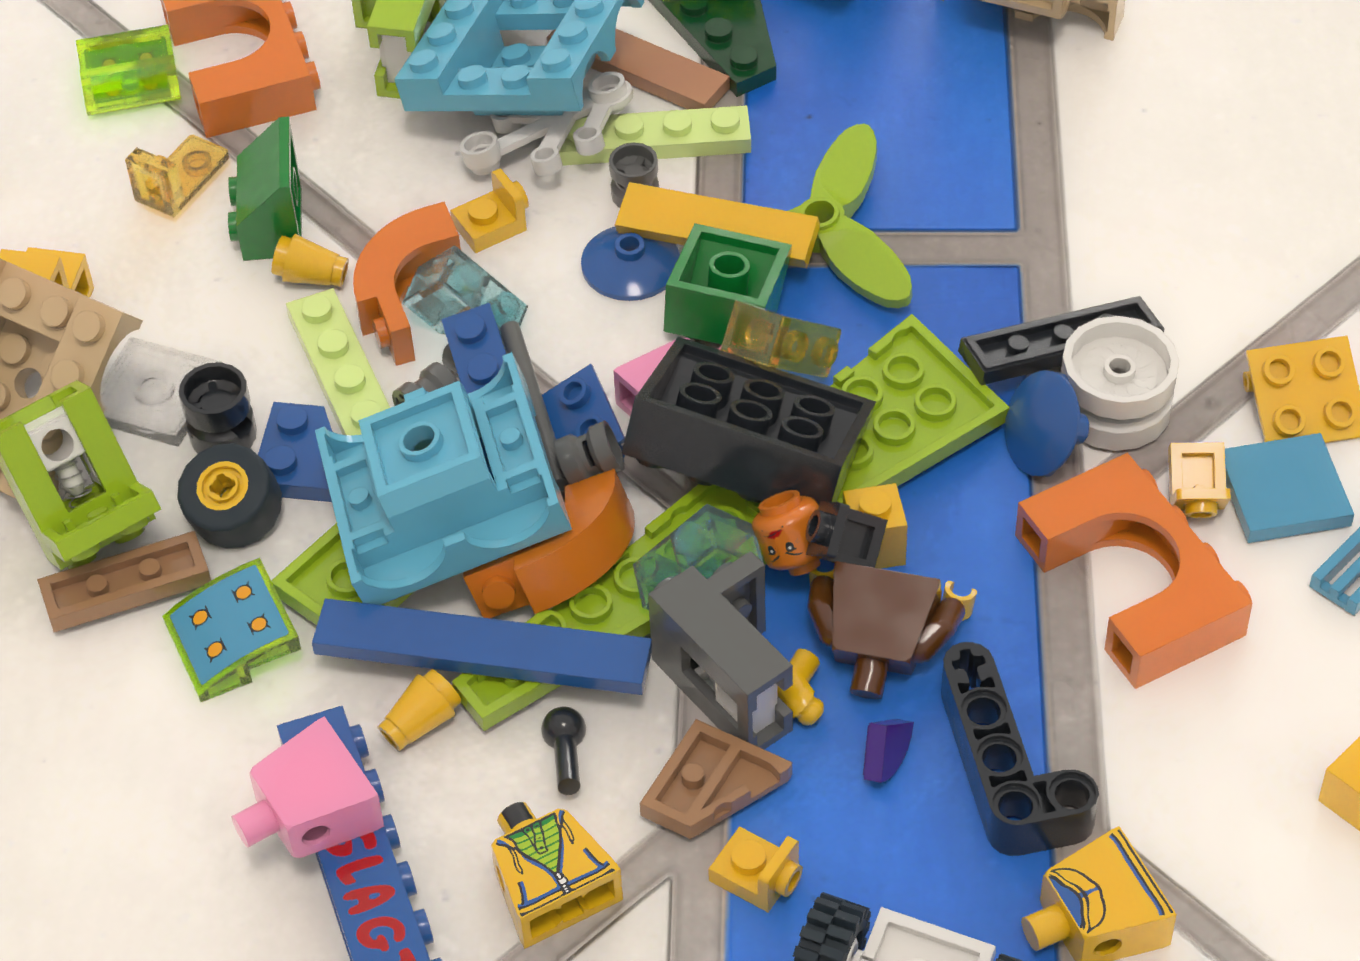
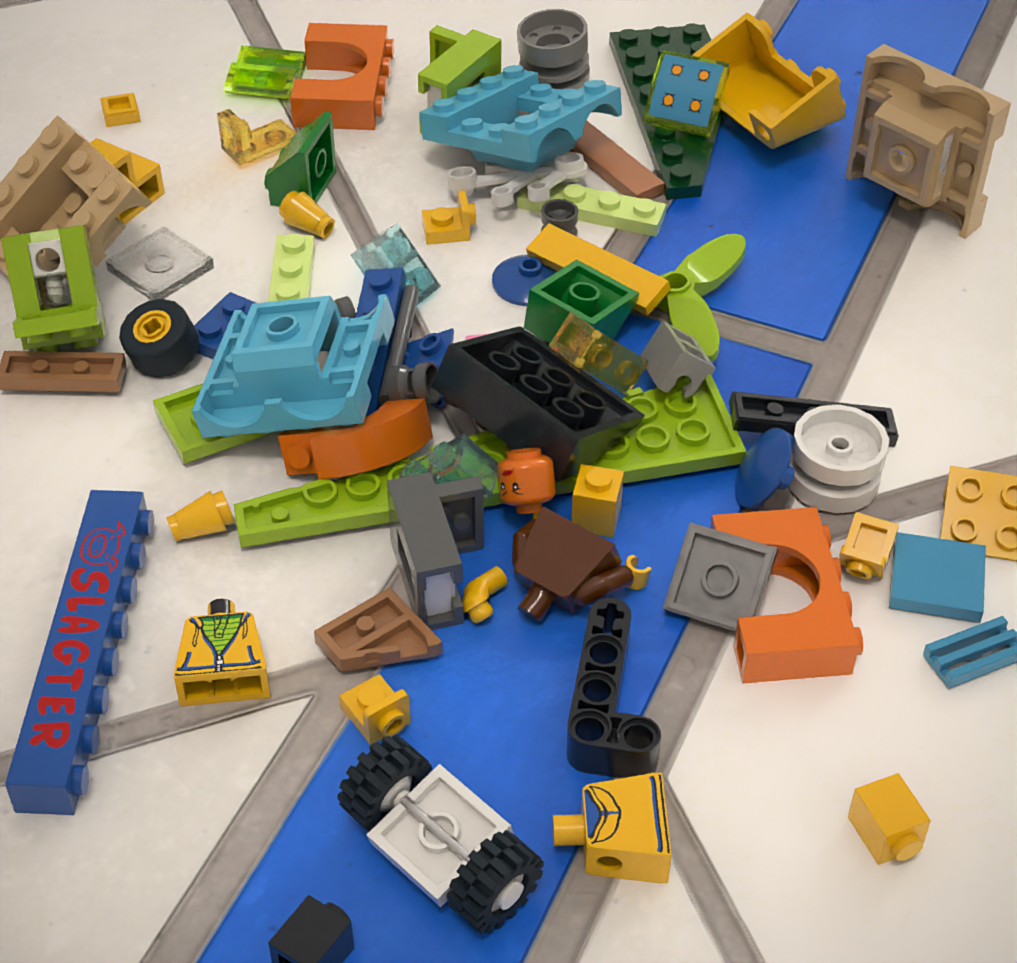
camera: 20 degrees right, 5 degrees down
slope [162,557,301,703] -> none
black wheel [179,362,257,453] -> none
bright pink torso [231,716,384,858] -> none
blue tile [312,598,652,695] -> none
orange arch [353,201,463,366] -> none
black bar [541,706,586,795] -> none
black bracket [806,501,888,568] -> none
dark purple tile [863,719,914,783] -> none
none -> light grey hinge [639,321,716,398]
none -> flat silver tile [663,522,778,632]

